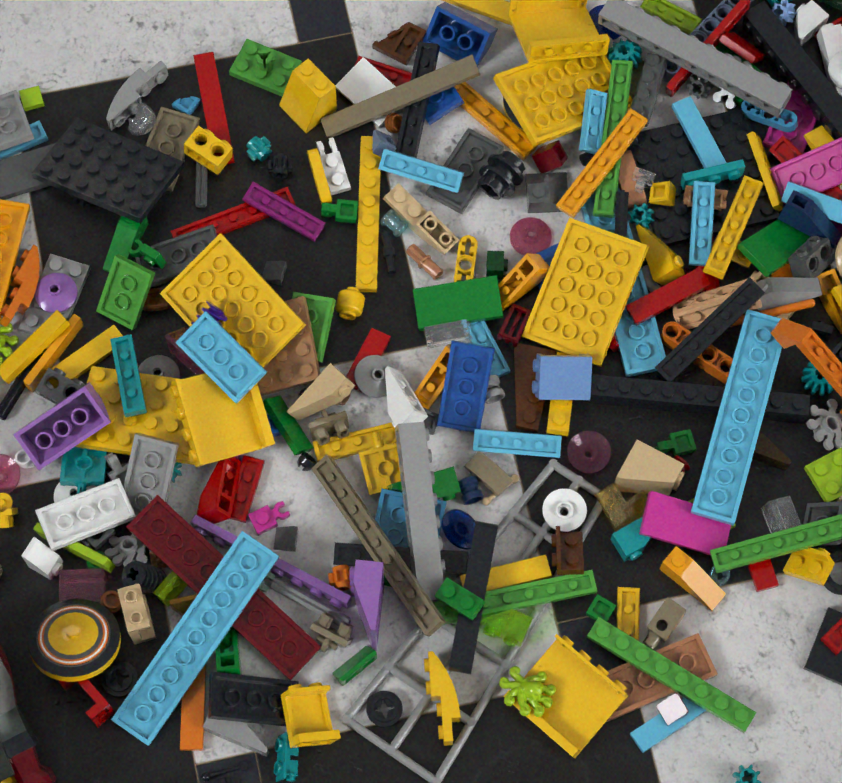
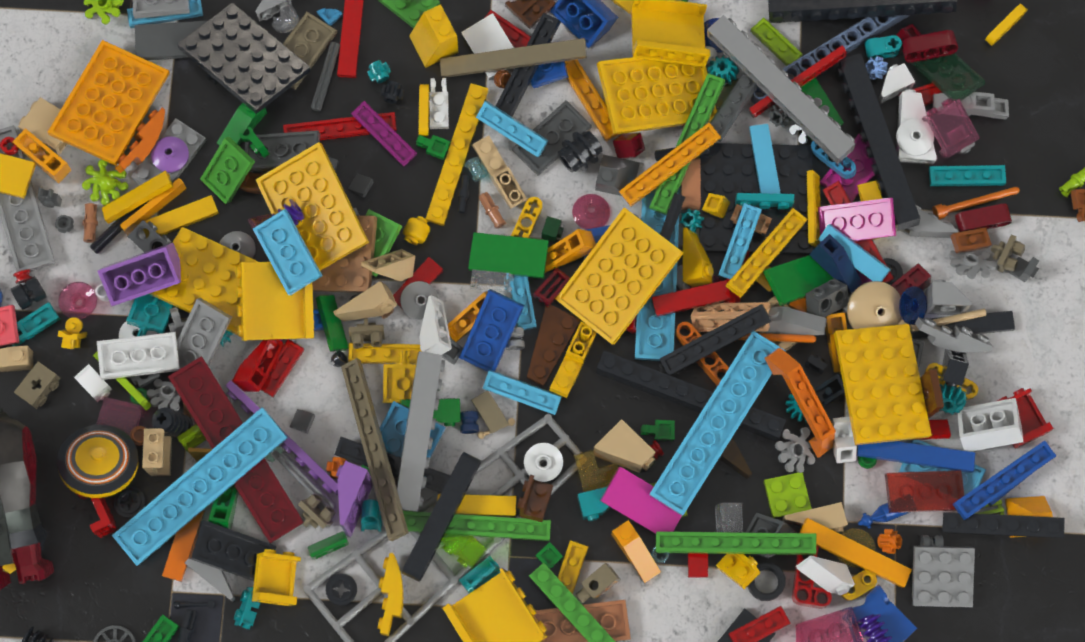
camera: 15 degrees right, 5 degrees up
teal plate [110,334,147,418] -> none
yellow brick [184,126,233,175] -> none
dark pink plate [248,501,290,536] -> none
sand blue slope [372,130,397,157] -> none
green plate [434,578,485,621] -> none
clear blue dish [442,509,476,550] -> none
lime animal [499,666,556,717] -> none
medium blue panel [532,353,592,400] -> none
clear pink dish [567,431,611,473] -> none
medium azure tile [579,89,608,154] -> none
clear tile [632,167,655,193] -> none
red tile [719,32,766,63] -> none
none -> tan slope [361,249,415,281]
none -> teal piece [361,499,382,532]
none -> teal hinge [459,556,500,593]

